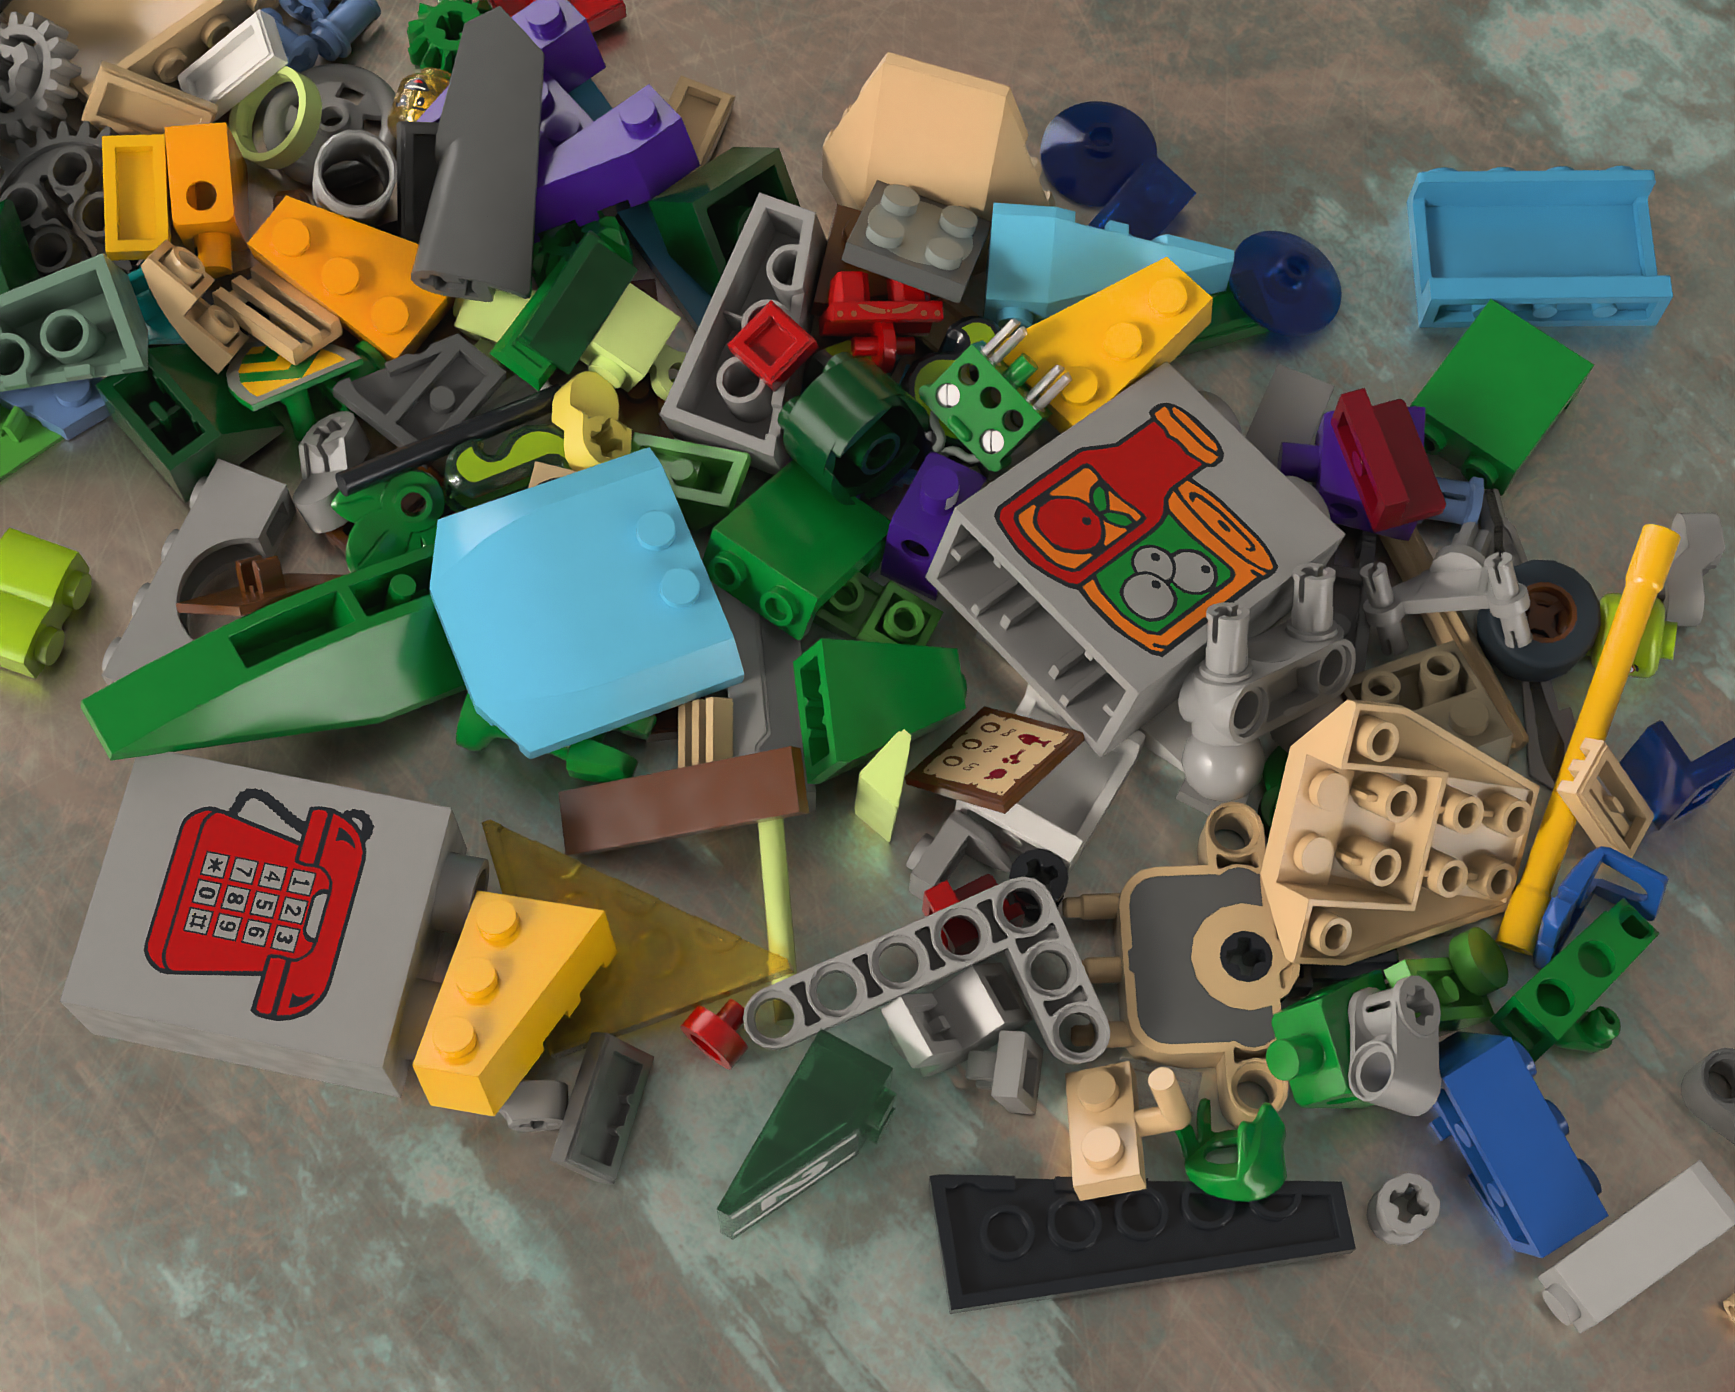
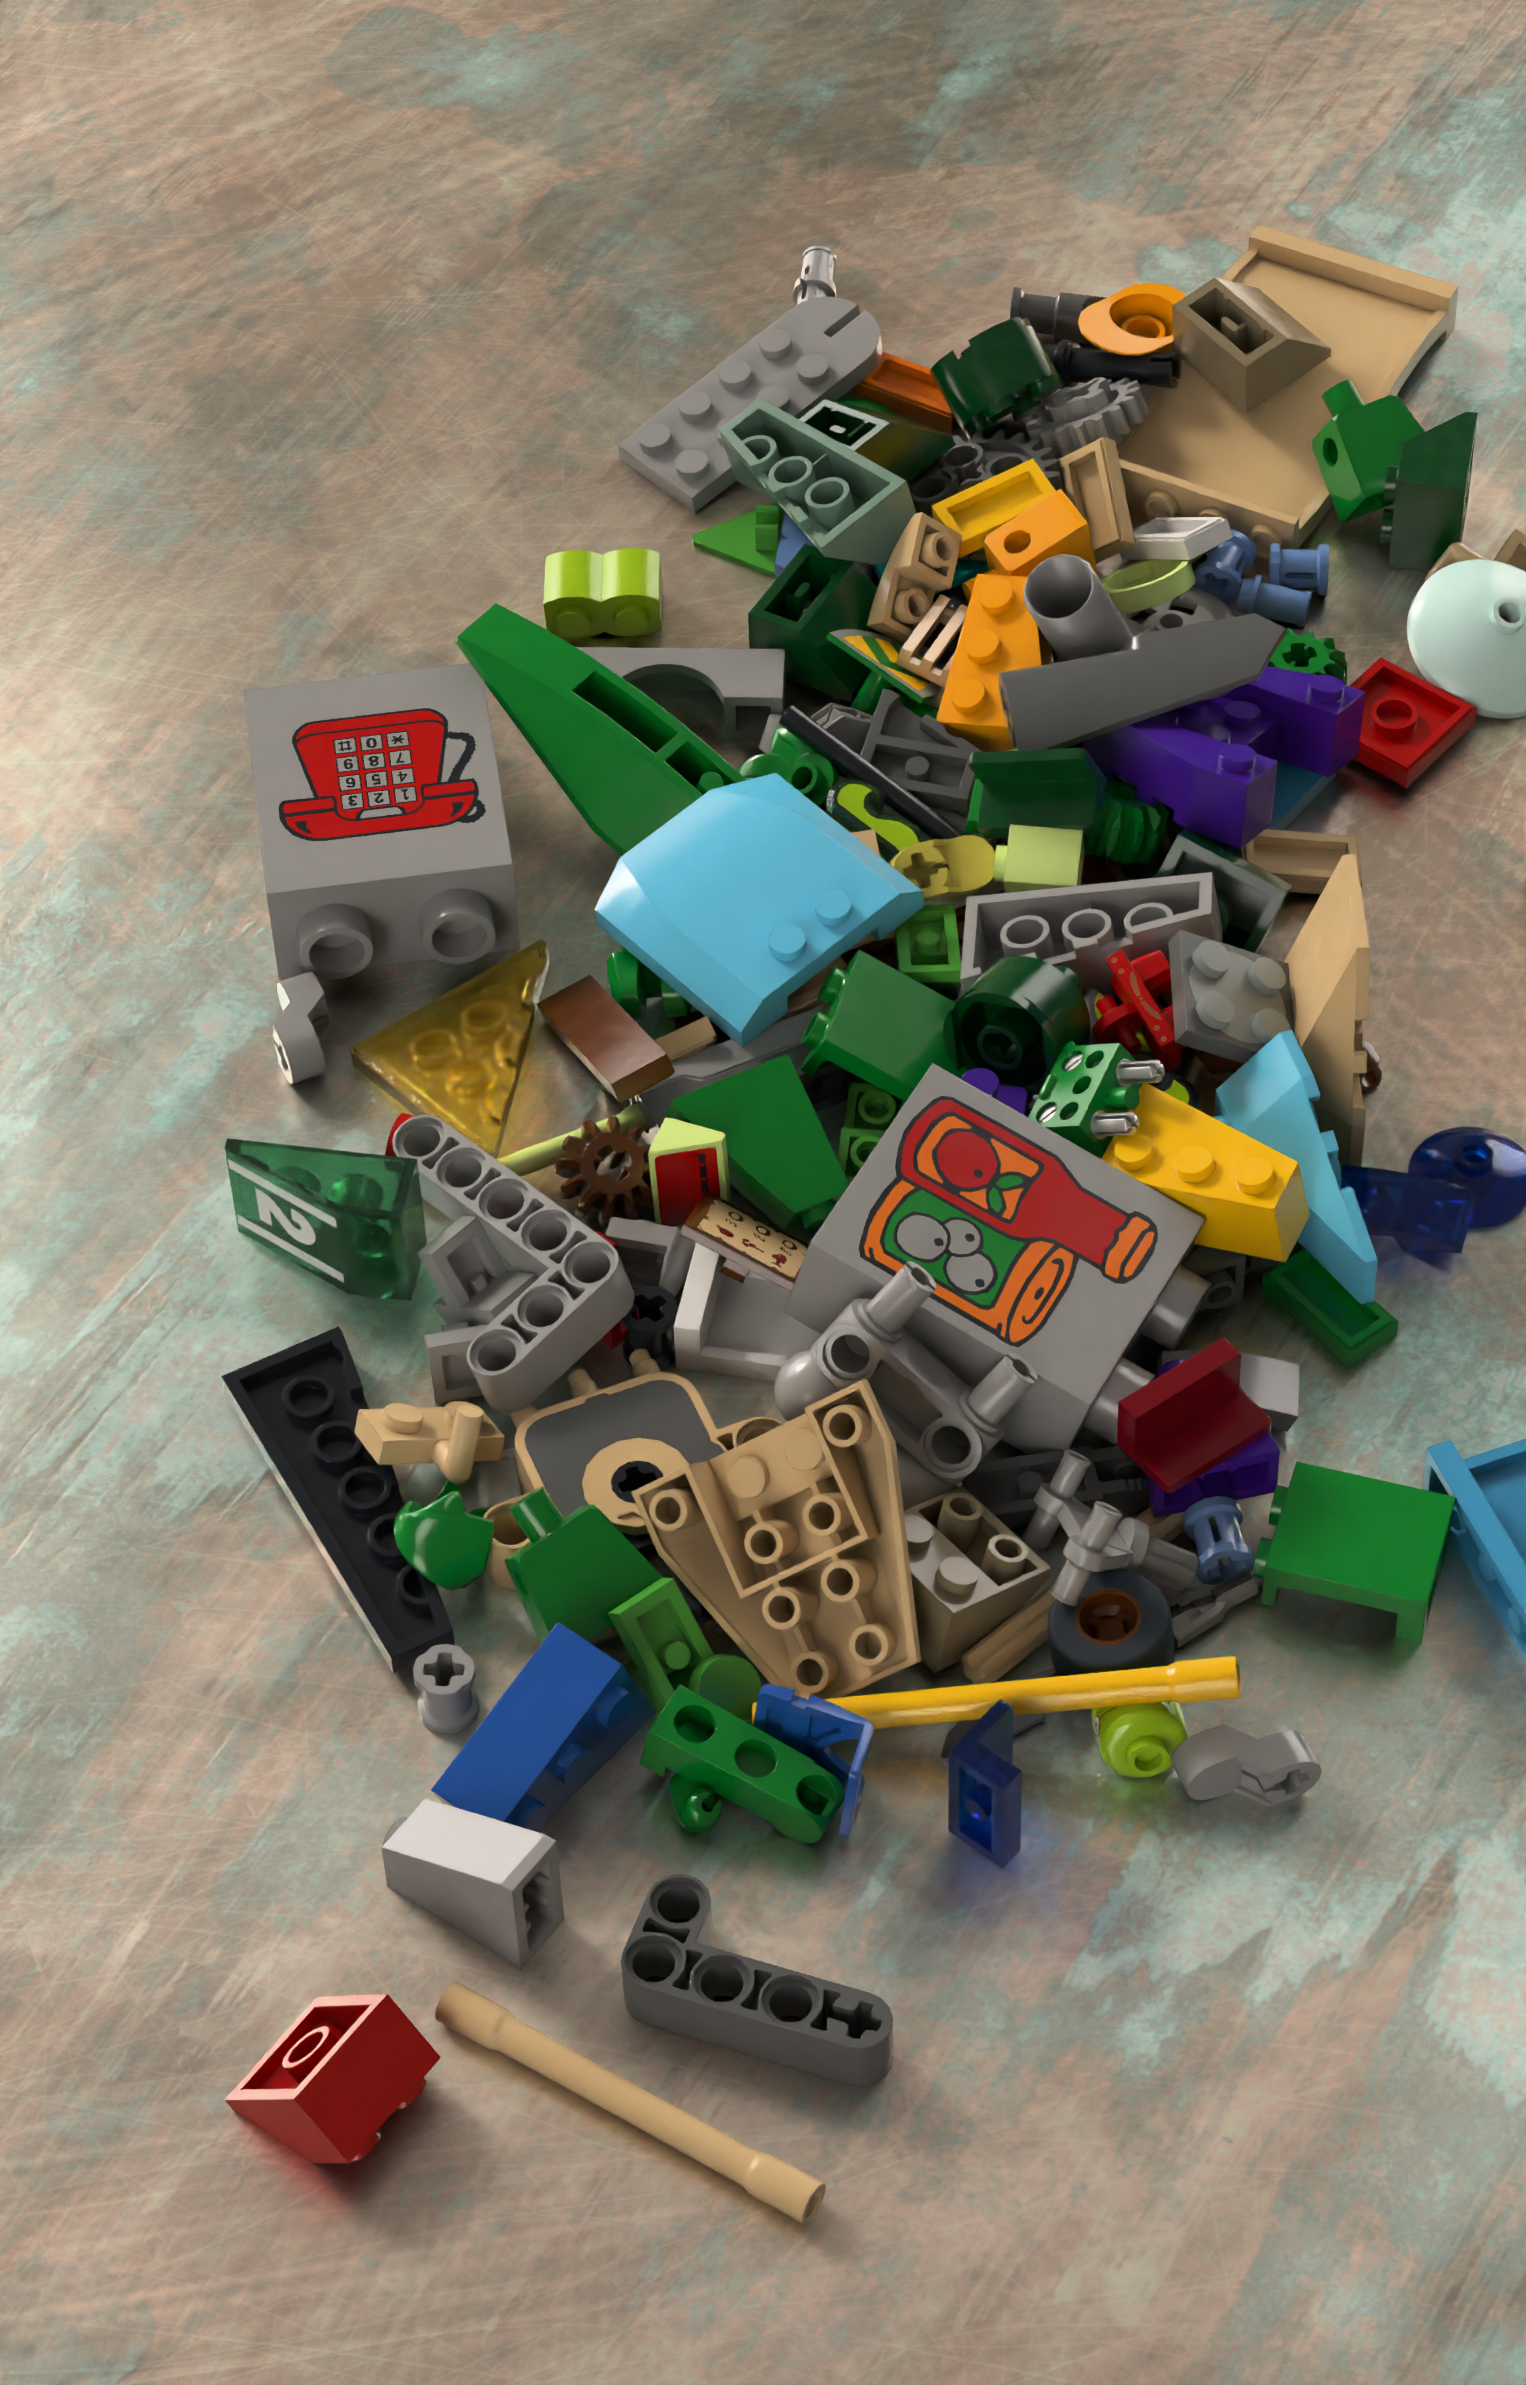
camera: 75 degrees right, 20 degrees down
reddish brown piece [176,555,343,616] -> none
yellow wedge [412,890,618,1117] -> none
flat silver plate [550,1032,654,1184] -> none
red tile [727,300,819,392] -> none
clear blue dish [1229,231,1342,337] -> none
light grey piece [1348,975,1442,1116] -> none
tan tile [1556,737,1655,858] -> none
none -> reddish brown gear [554,1116,653,1227]

